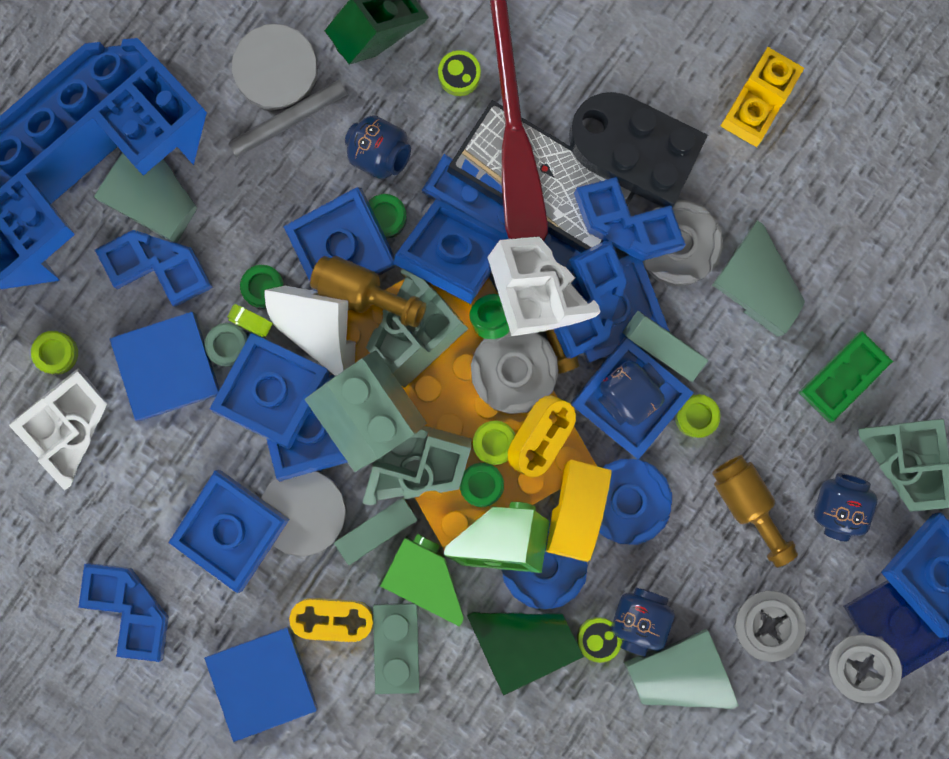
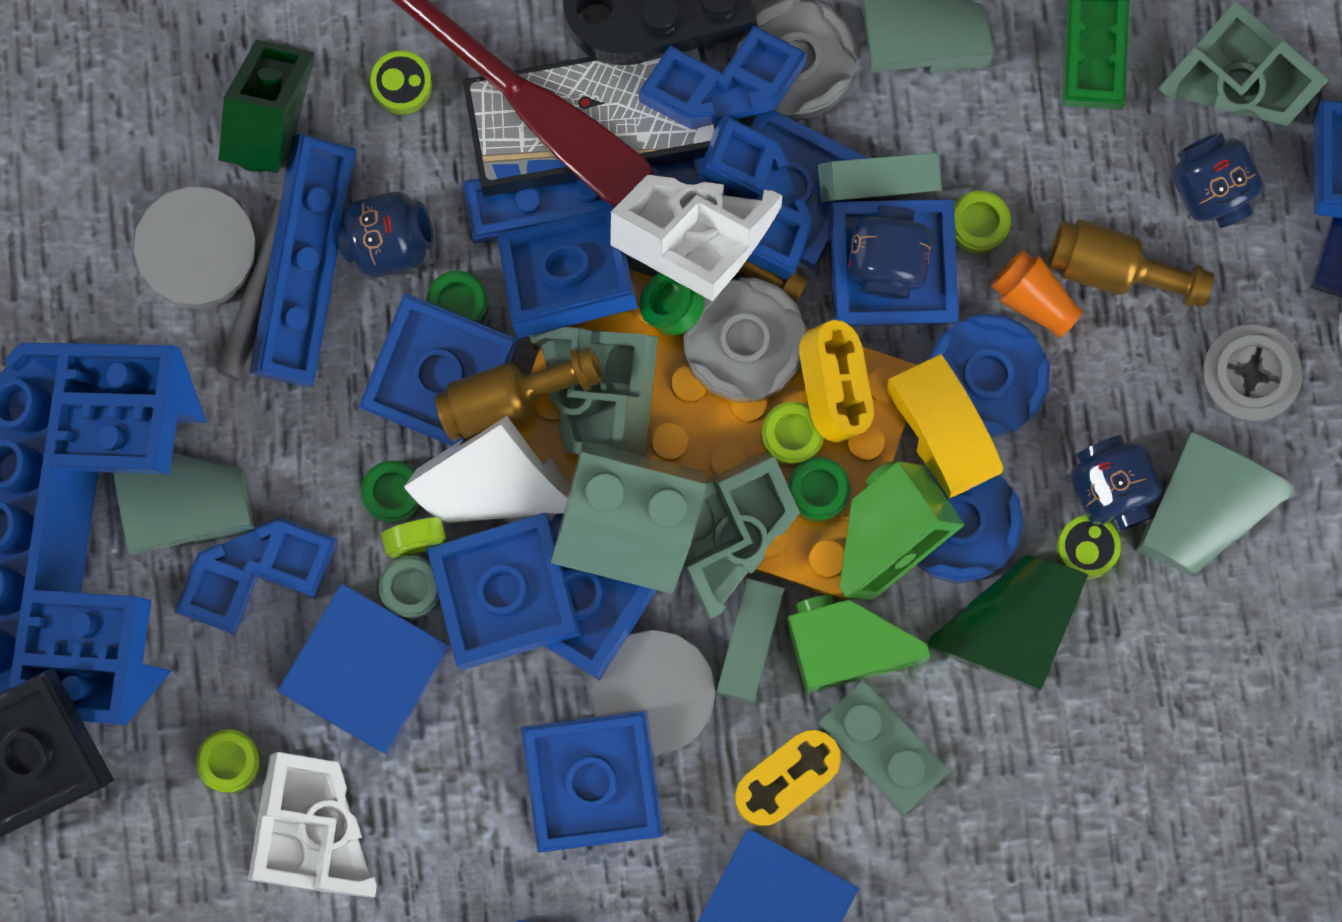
camera: 35 degrees left, 5 degrees down
none -> blue tile [249,133,356,388]
none -> orange cone [990,249,1083,338]

